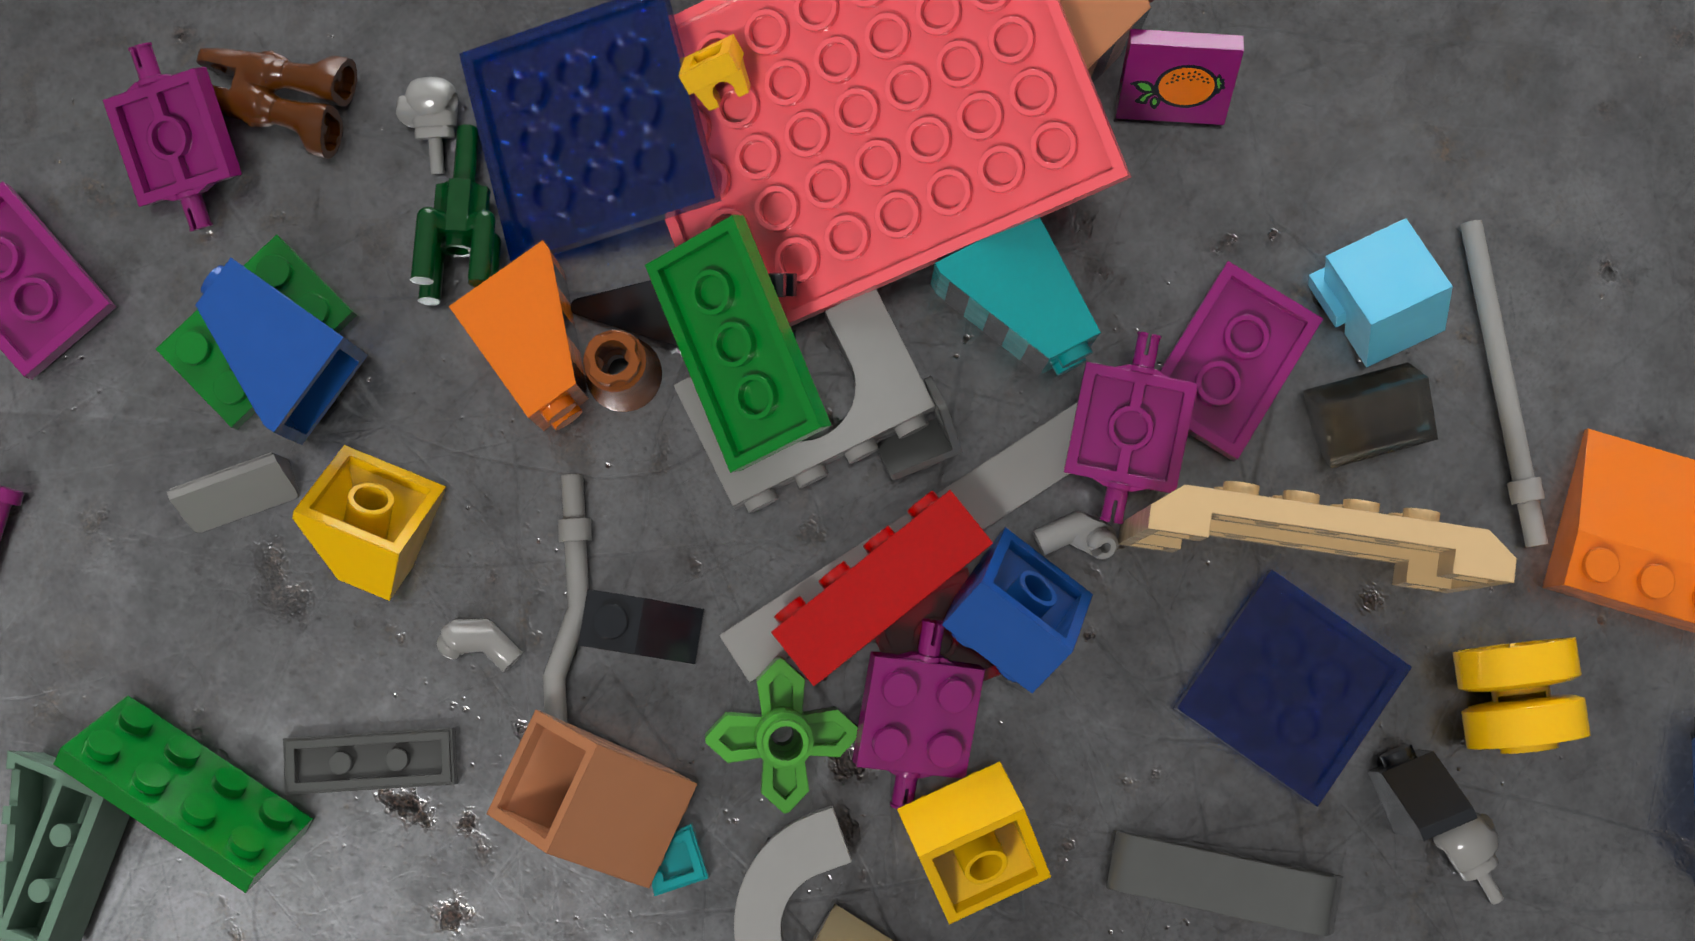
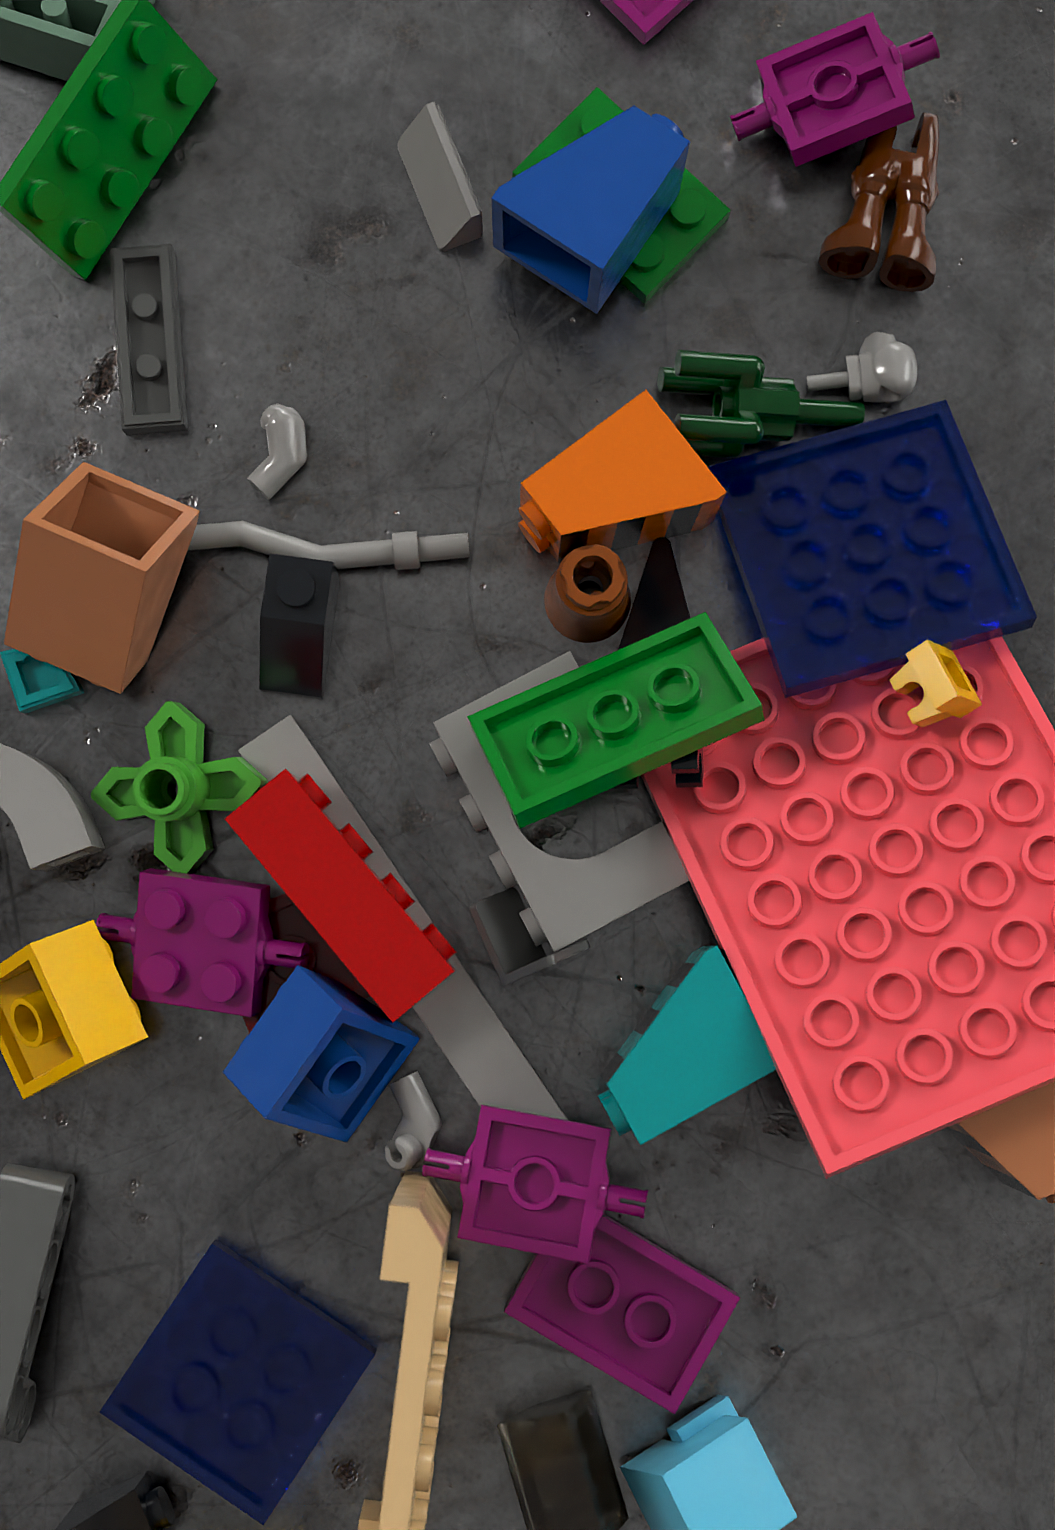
camera: 85 degrees right, 0 degrees up
yellow slope [292,445,446,601] -> none
magenta tile [1115,29,1244,125] -> none

